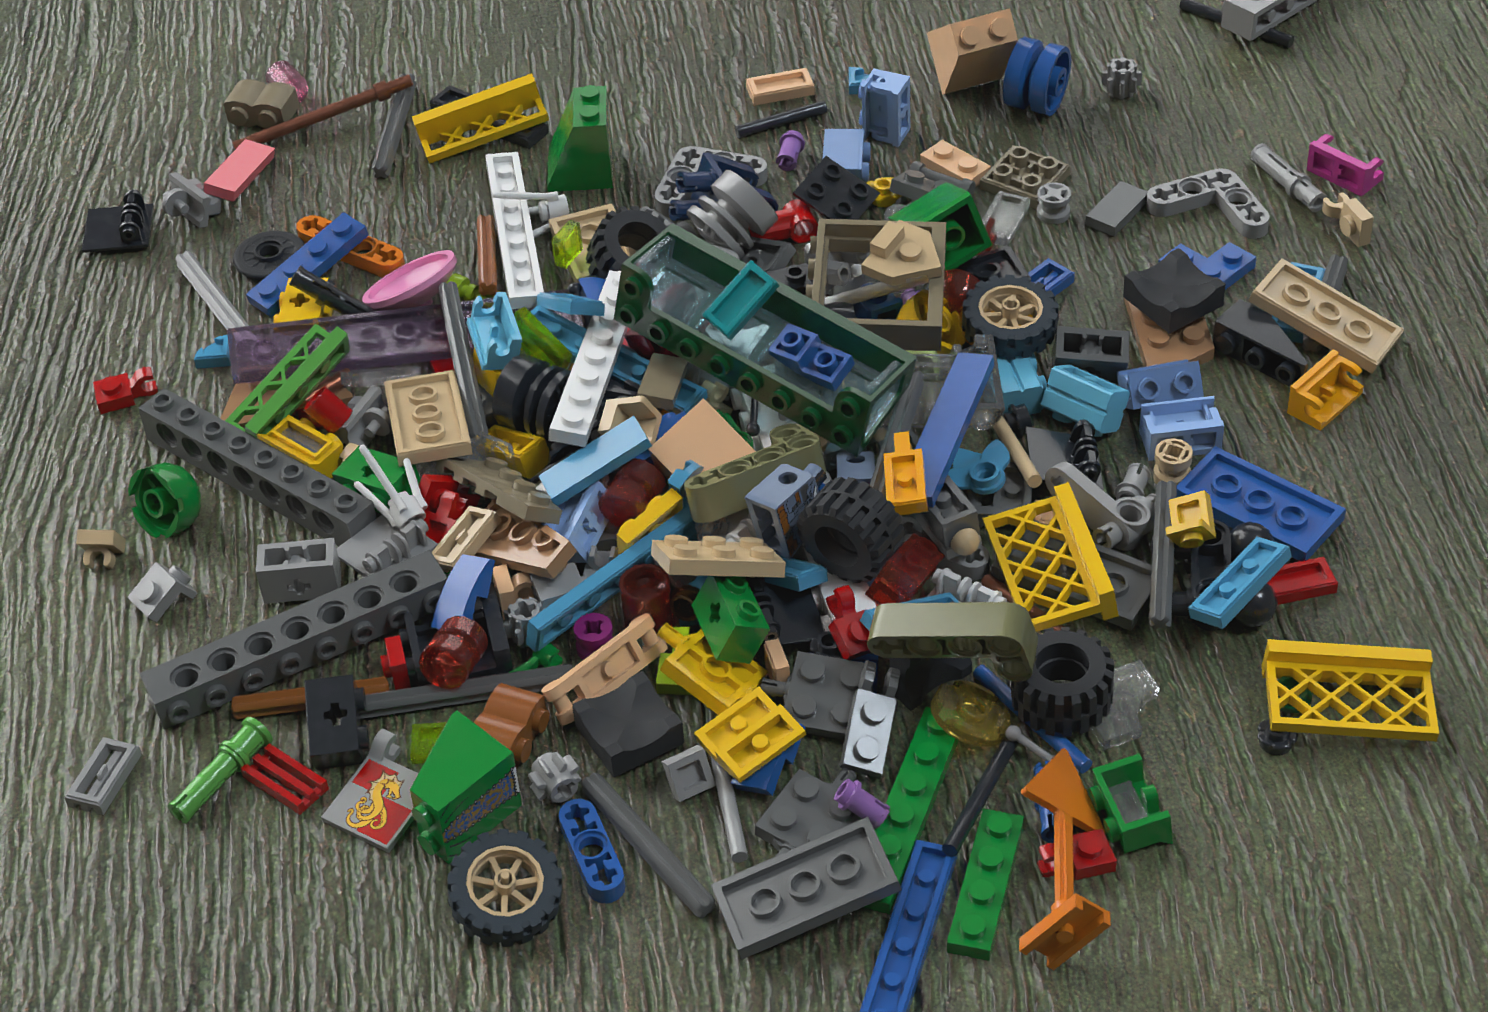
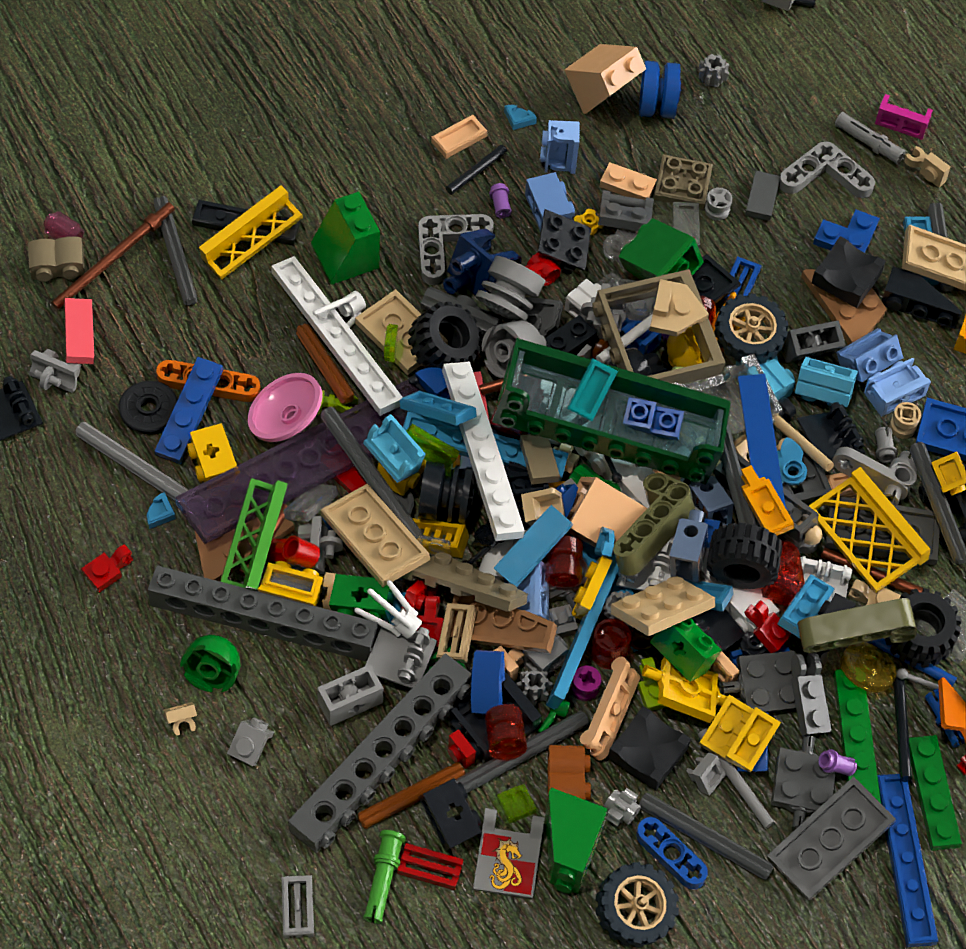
camera: 30 degrees left, 15 degrees up
black pin [289,265,391,337] -> none

